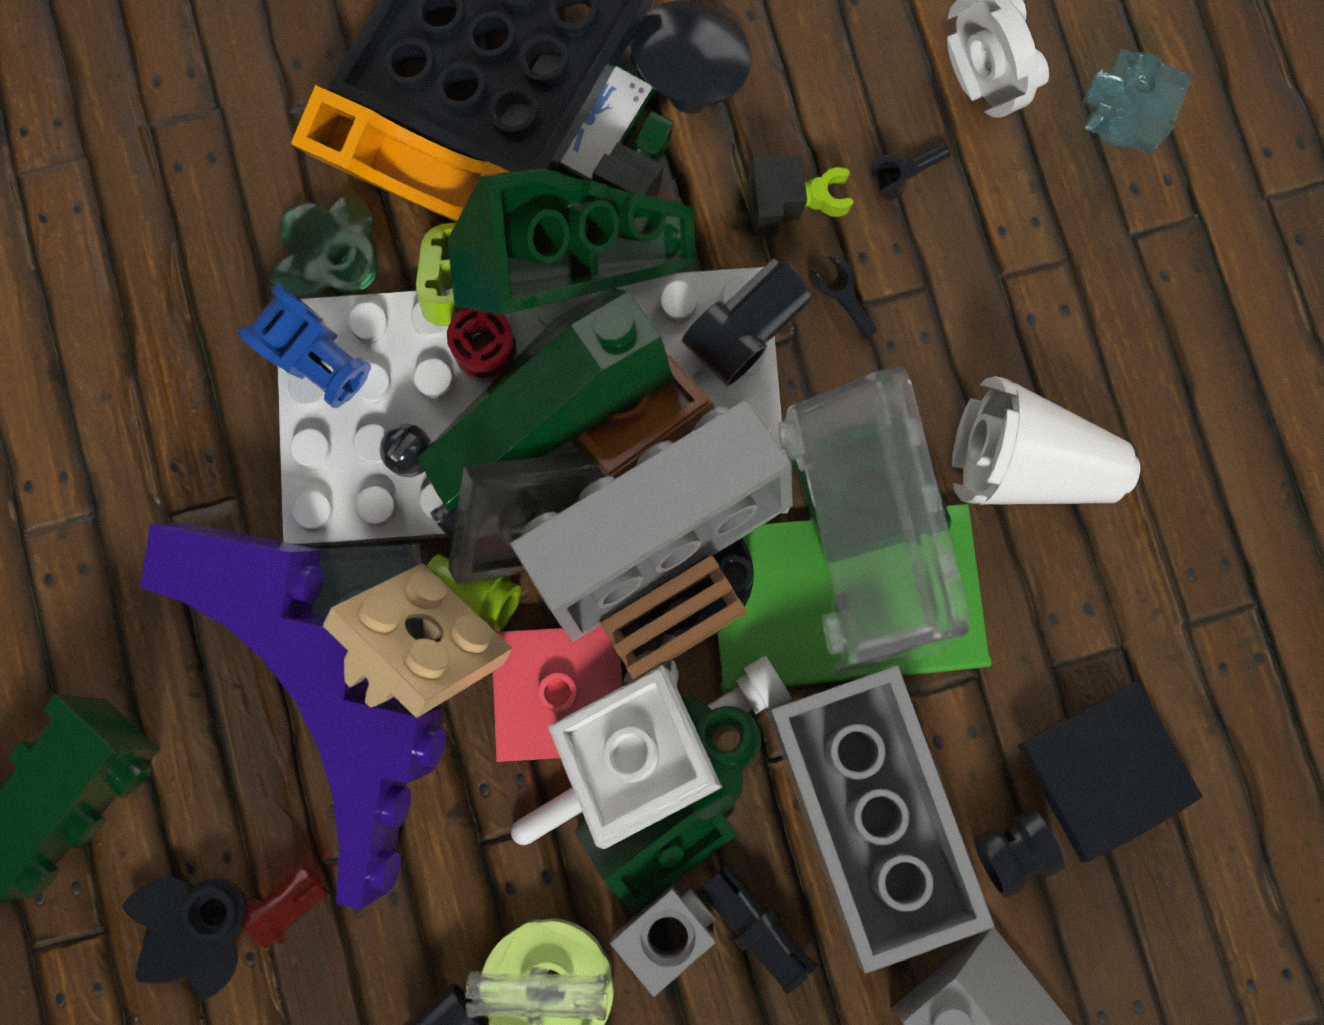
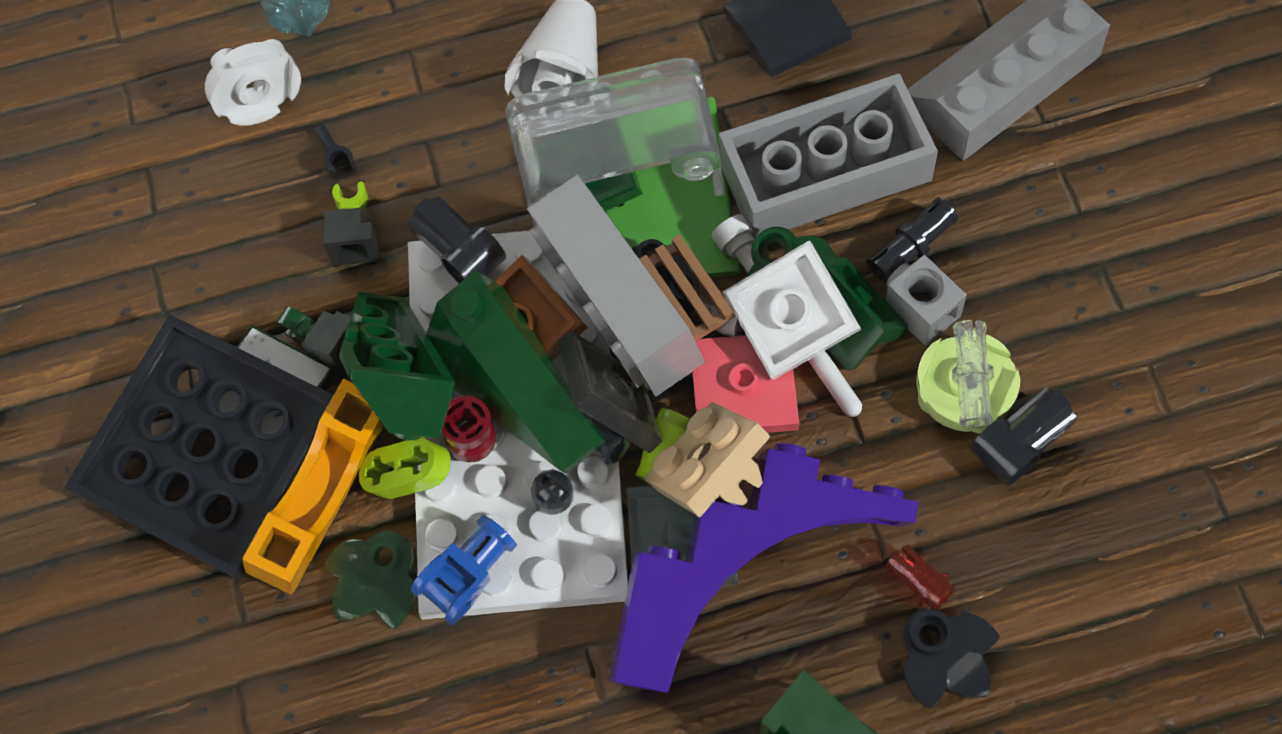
camera: 85 degrees left, 15 degrees down
black dish [630,0,751,114] -> none
black hand [808,256,878,339] -> none
black wheel [973,809,1065,898] -> none

